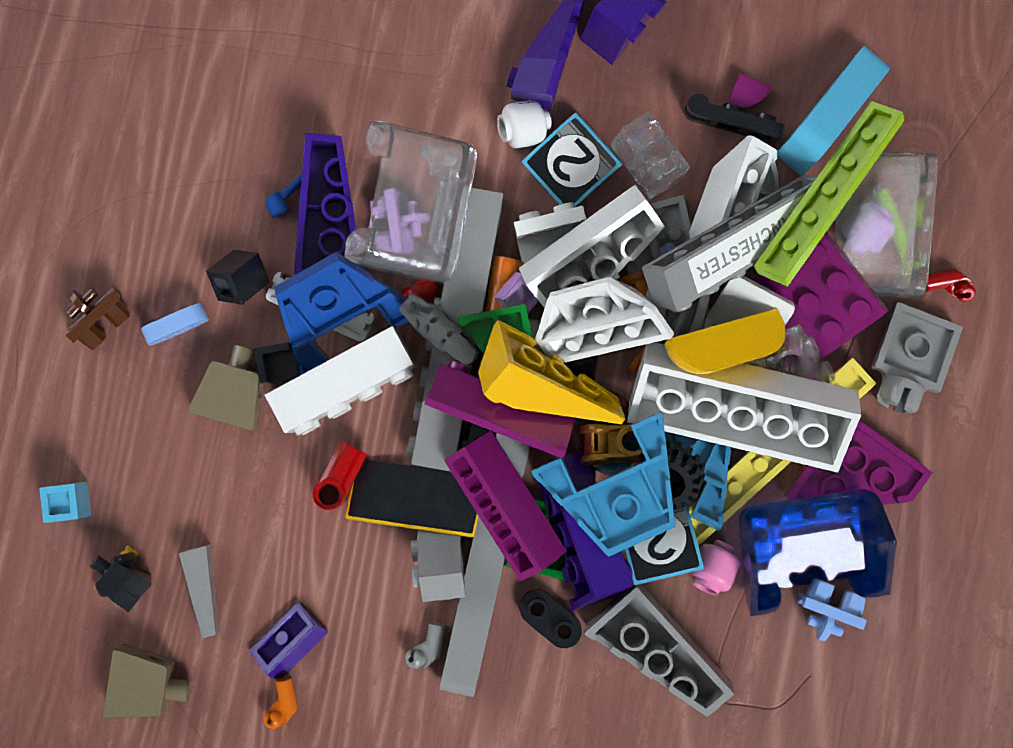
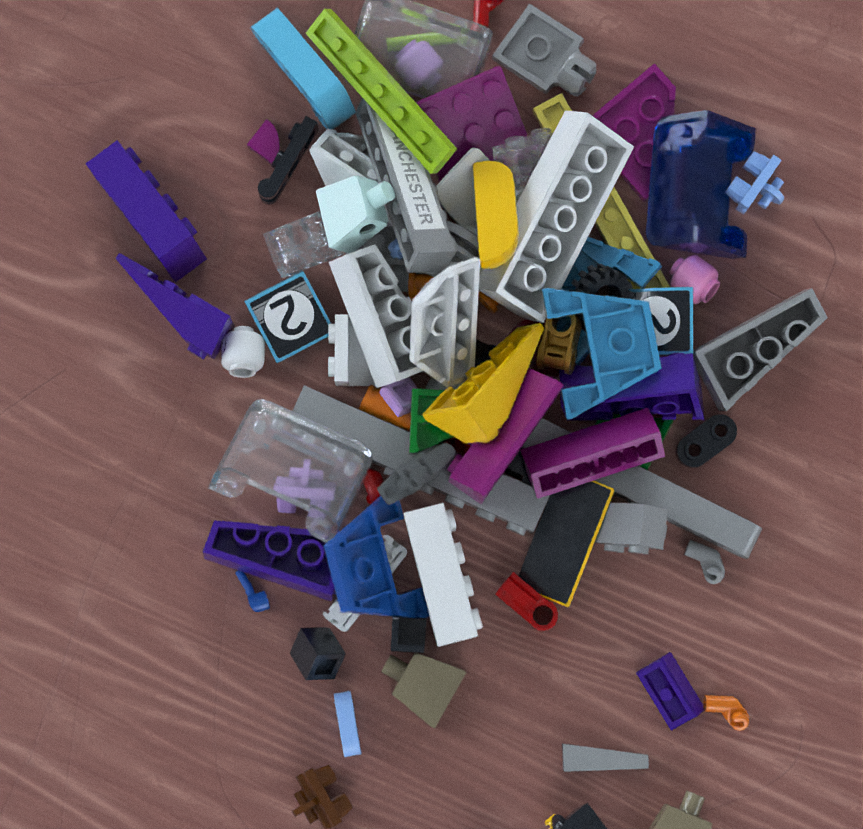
camera: 85 degrees left, 5 degrees down
none -> light aqua torso [316,176,395,253]

